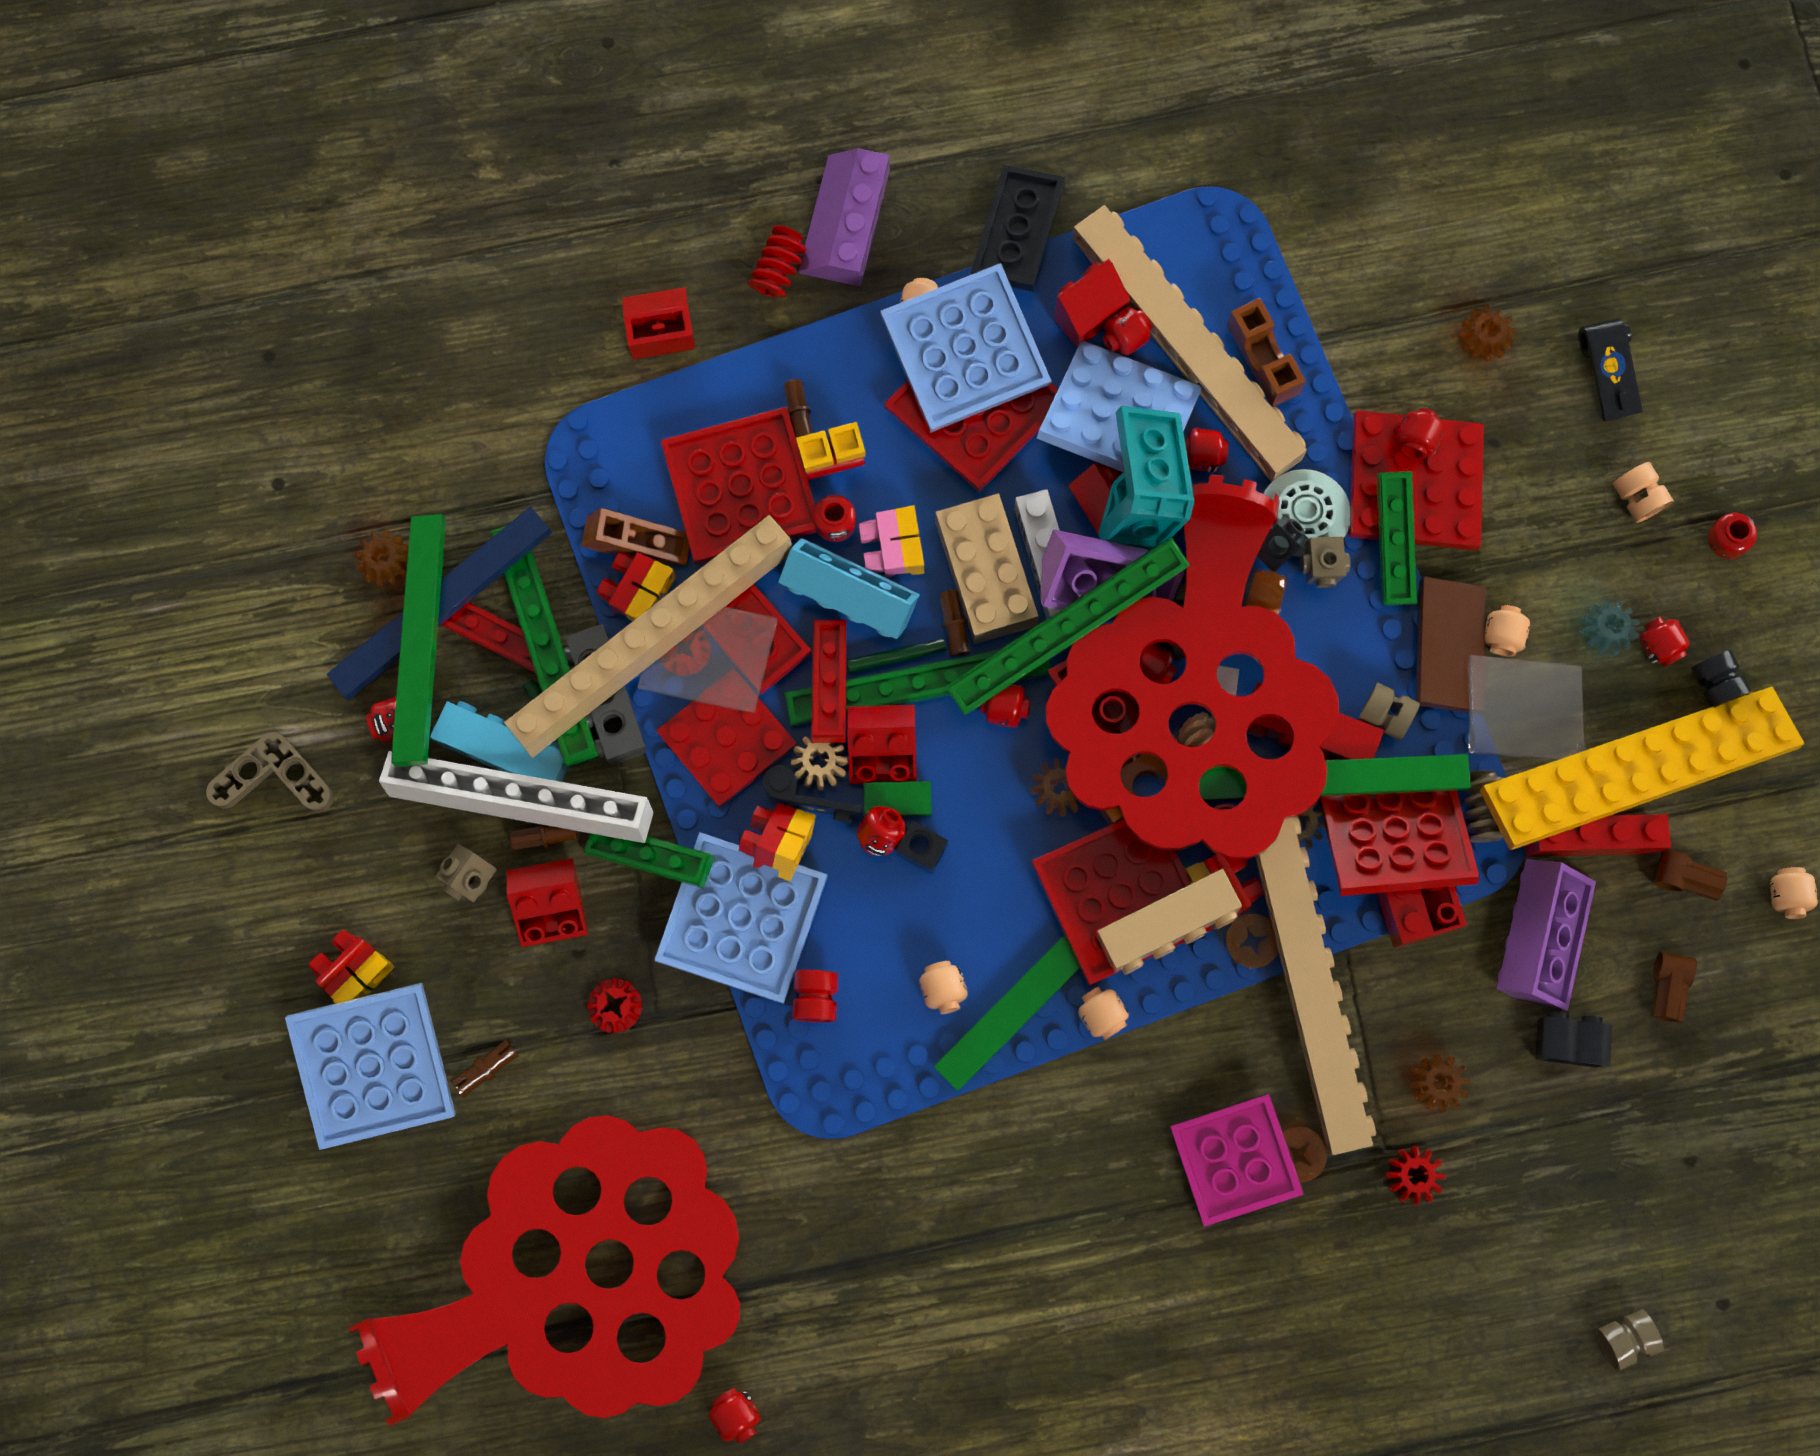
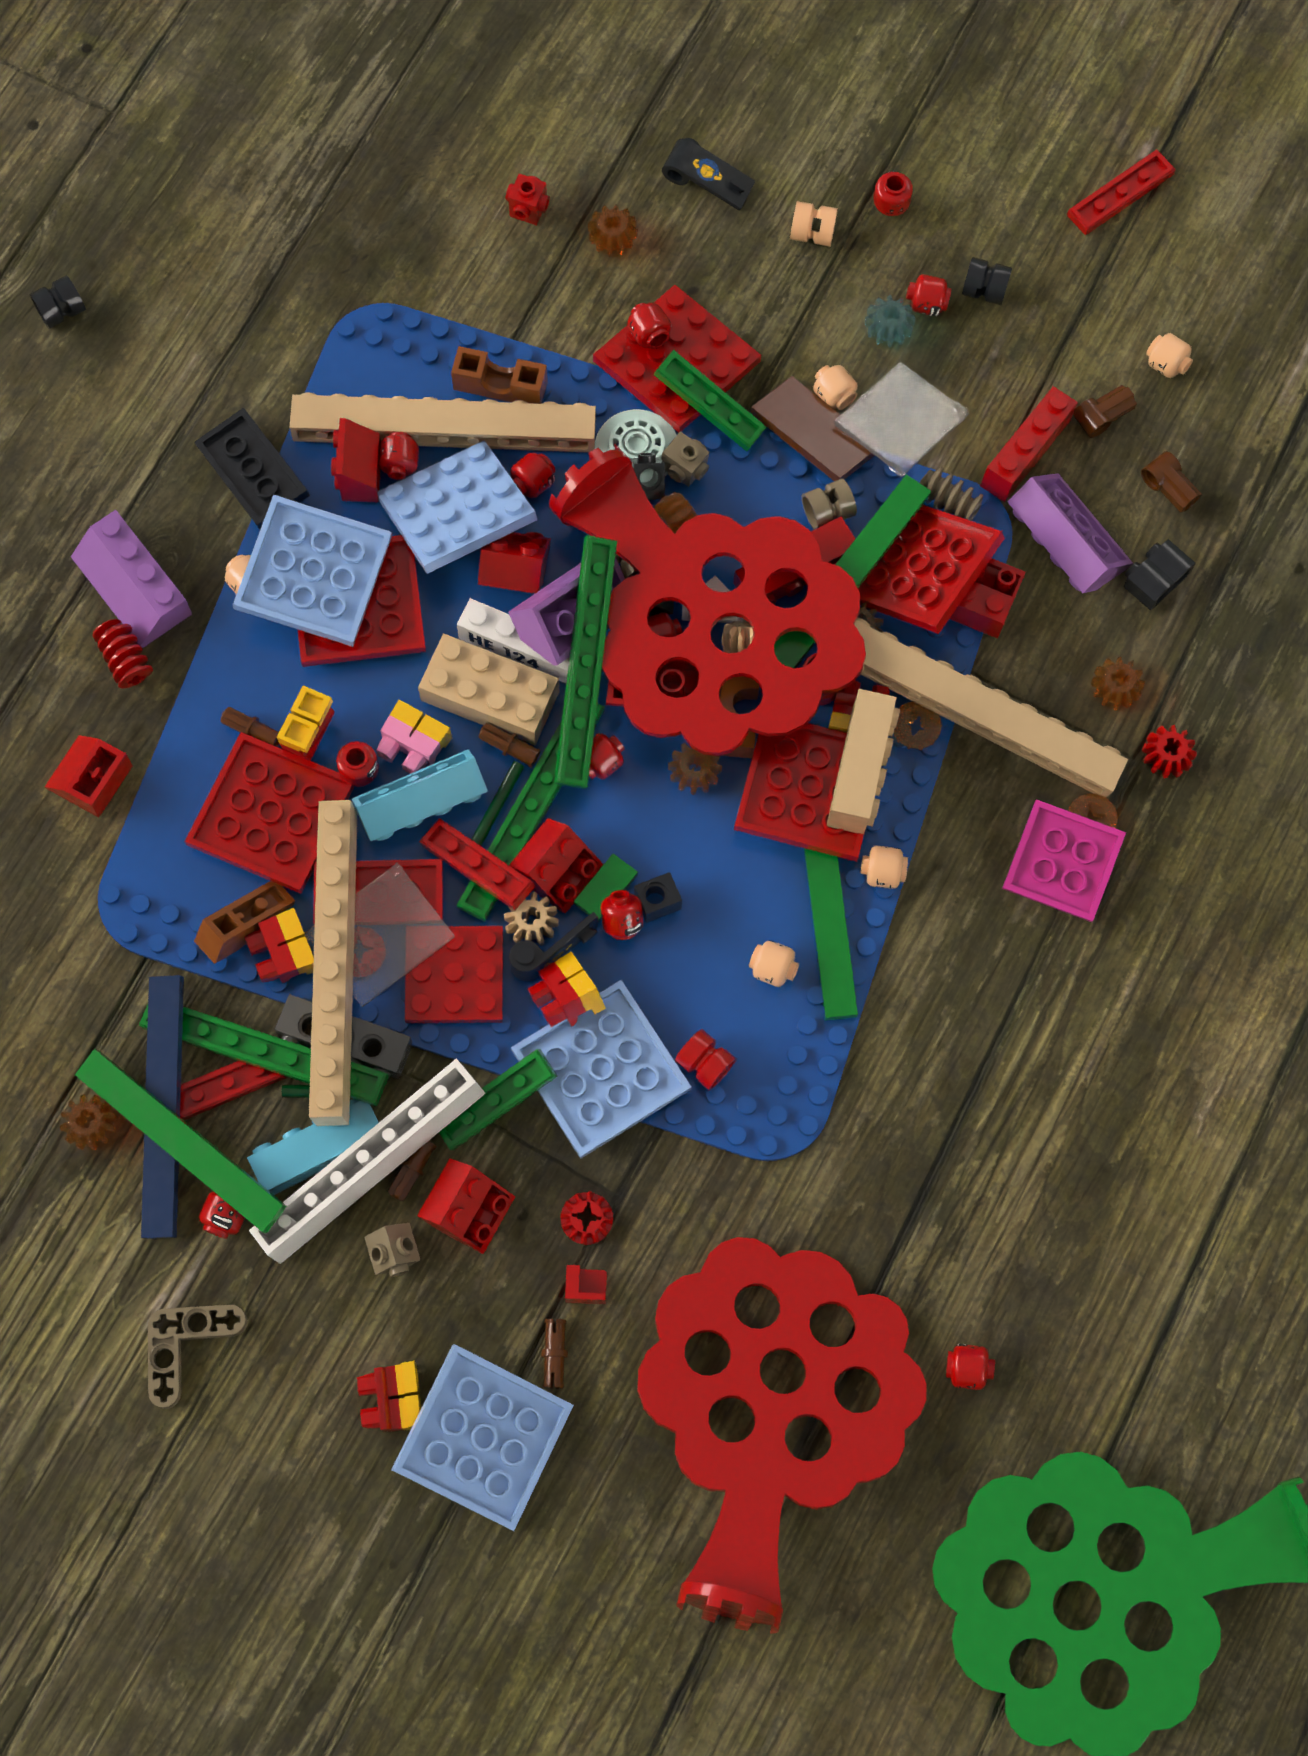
camera: 55 degrees left, 5 degrees down
teal bracket [1099,406,1194,549] -> none
yellow plate [1480,686,1805,850] -> none
none -> red brick [505,174,550,226]
none -> red panel [565,1265,607,1304]

